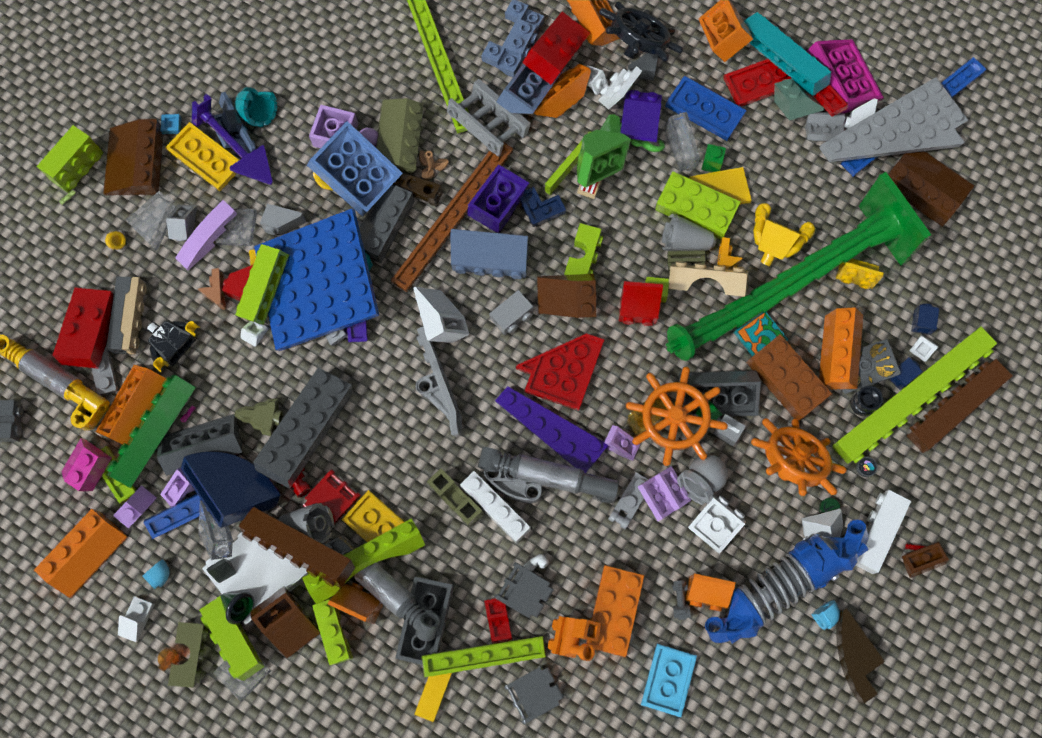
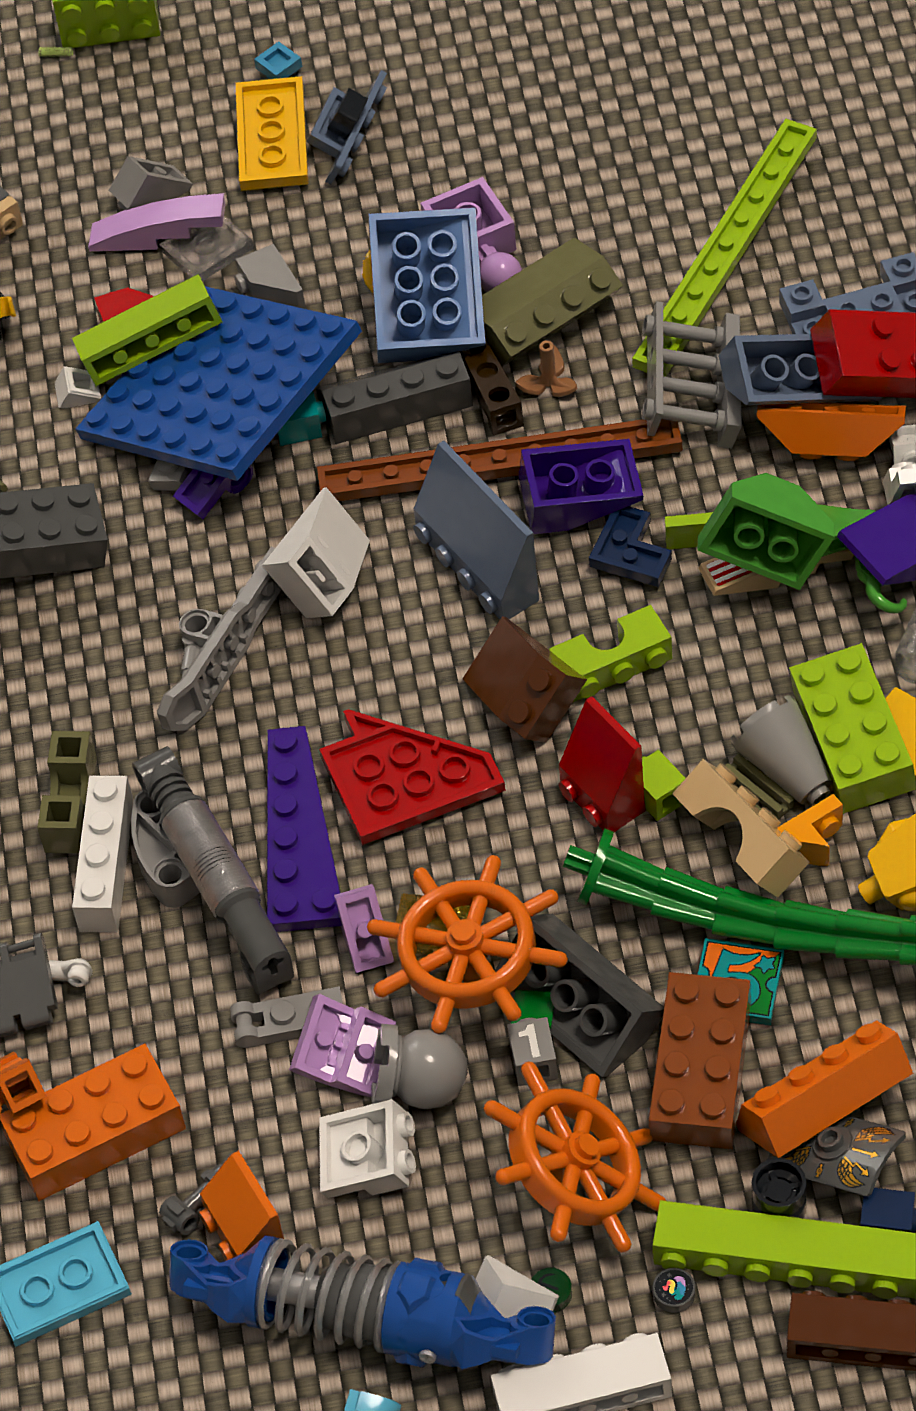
camera: 50 degrees right, 20 degrees down
reddish brown slope [103,119,164,196] -> none
yellow tile [105,231,126,250] -> none
clear slope [126,191,175,251] -> none
dark purple piece [192,94,273,185] -> none
nougat slope [198,268,226,310] -> none
teal hair [235,87,278,127] -> none
light grey brick [489,290,533,335] -> none

